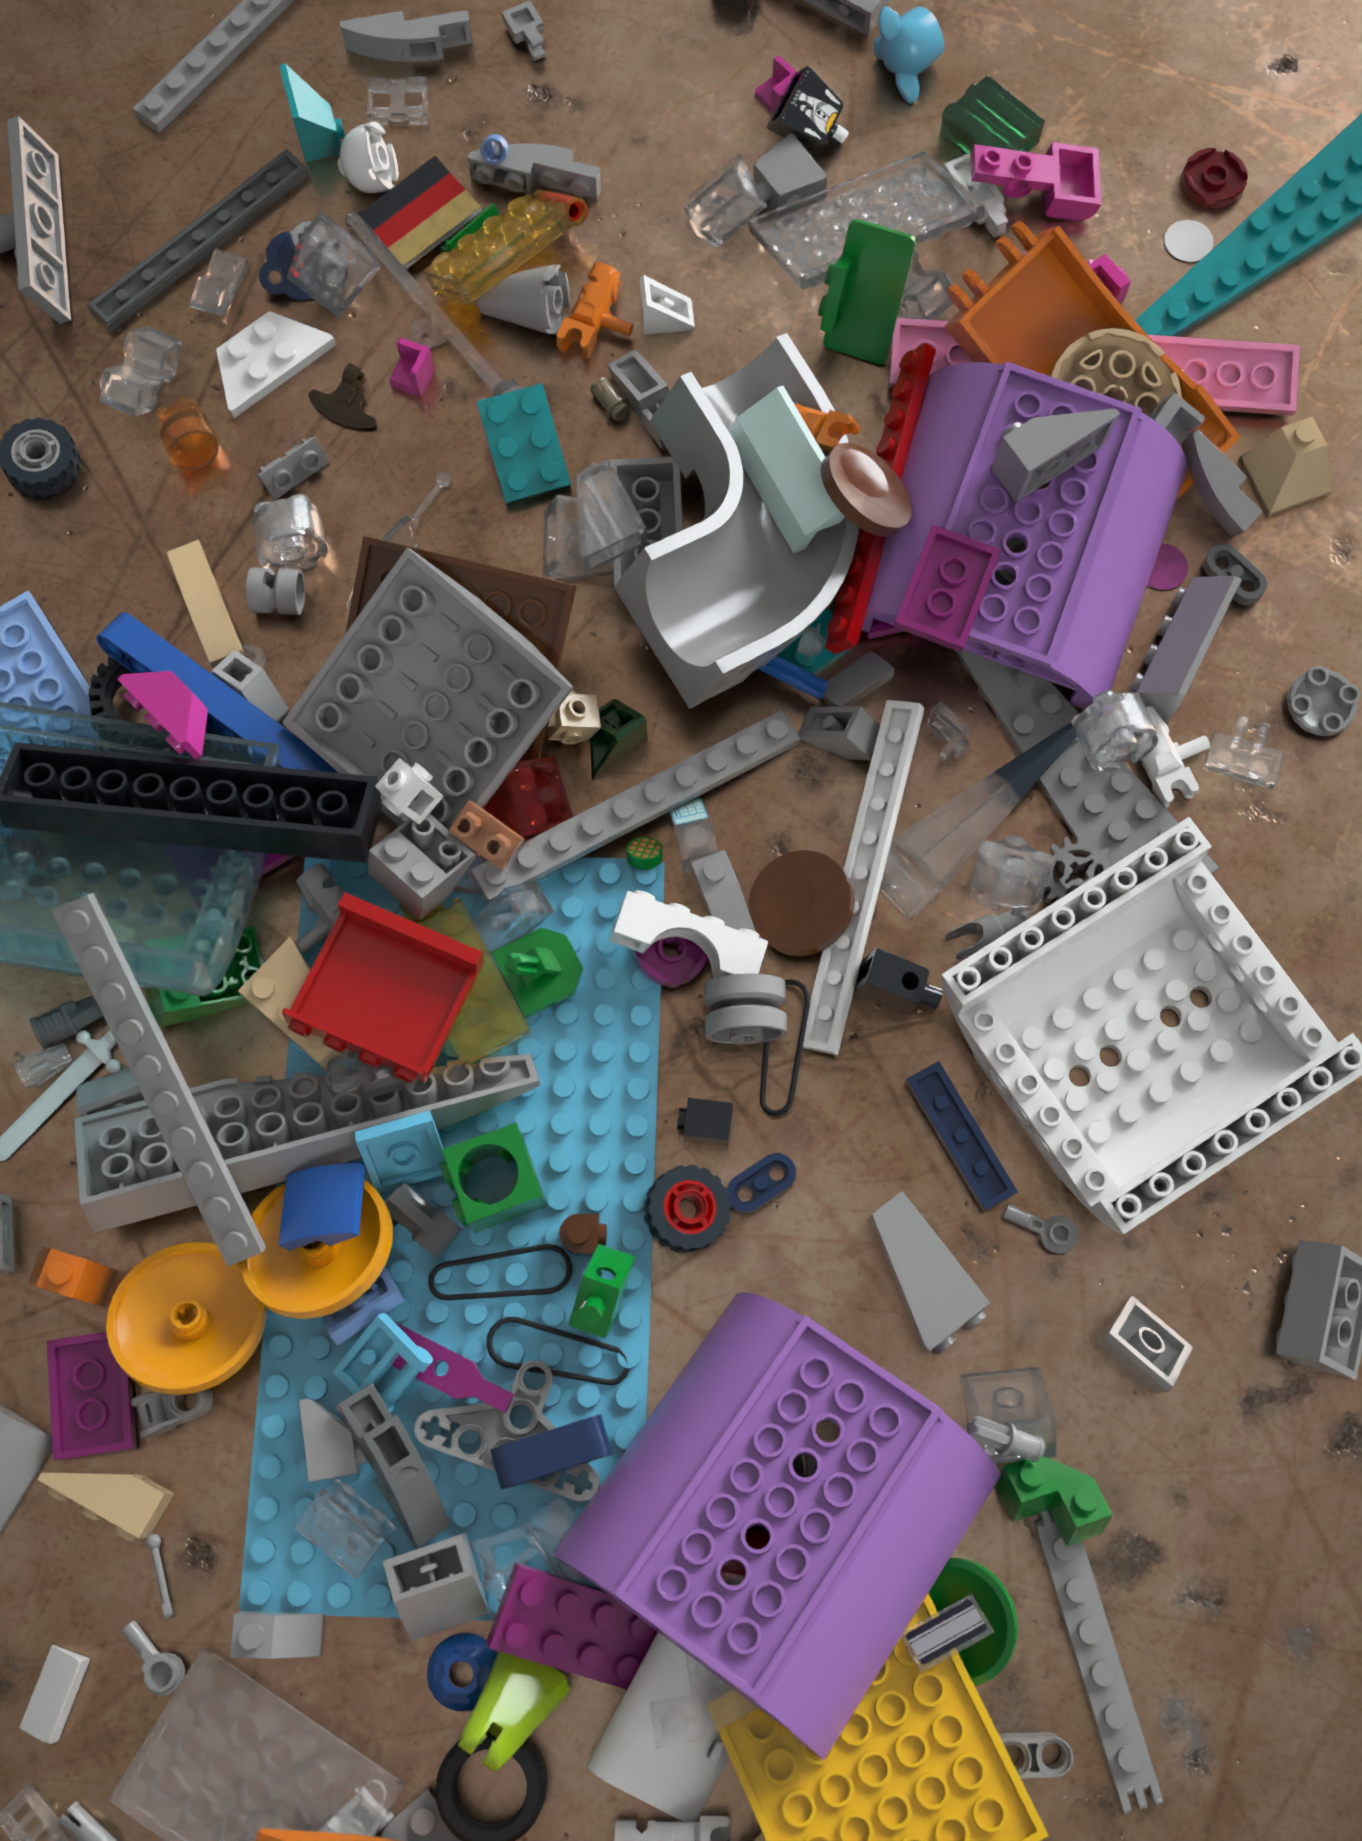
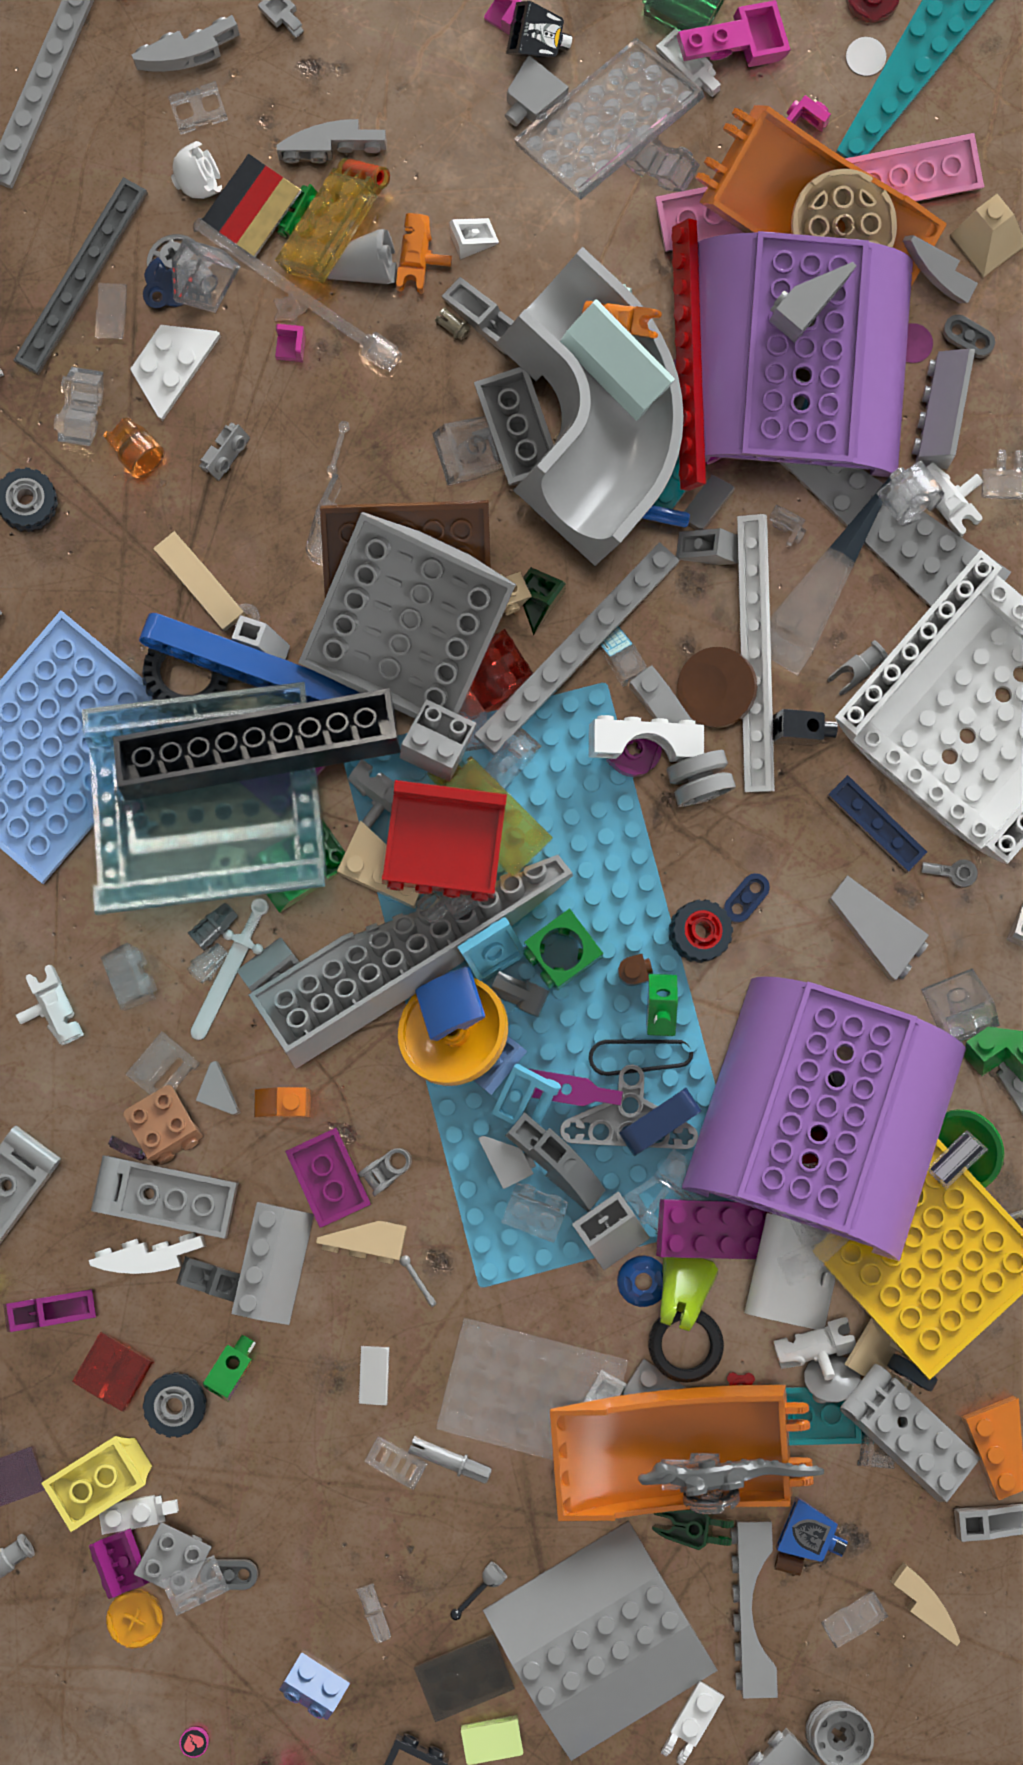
camera: 15 degrees left, 10 degrees up
light grey plate [52,893,266,1266] -> none
light orange dish [106,1242,267,1395] -> none
dark pink slope [117,671,208,760] -> none
light grey plate [122,1620,185,1696] -> none
light grey slope [230,1611,324,1659] -> none
light grey wheel [246,567,305,615] -> none
clear brick [251,494,328,572] -> none
teal slope [279,64,345,162] -> none
dark brown piece [308,363,377,429] -> none
white brick [375,758,444,825] -> none
black piece [428,1244,573,1301] -> none
nougat hips [448,800,524,870] -> none
teal plate [476,383,571,504] -> none
medium blue hinge [480,134,508,165] -> none
green piece [492,928,583,1019] -> none
clear slope [576,459,648,573] -> none
green tile [626,837,663,870] -> none
black brick [677,1098,733,1147] -> none
clear slope [684,153,767,248] -> none
black piece [760,979,810,1116] -> none
clear plate [797,623,826,663] -> none
green bracket [818,219,916,364] -> none
reddish brown piece [820,443,912,537] -> none
magenta plate [893,524,1001,653] -> none
light grey axle [967,1416,1045,1462] -> none
clear brick [969,835,1053,915] -> none
light grey gear [1037,836,1117,904] -> none
light grey panel [1149,392,1205,445] -> none

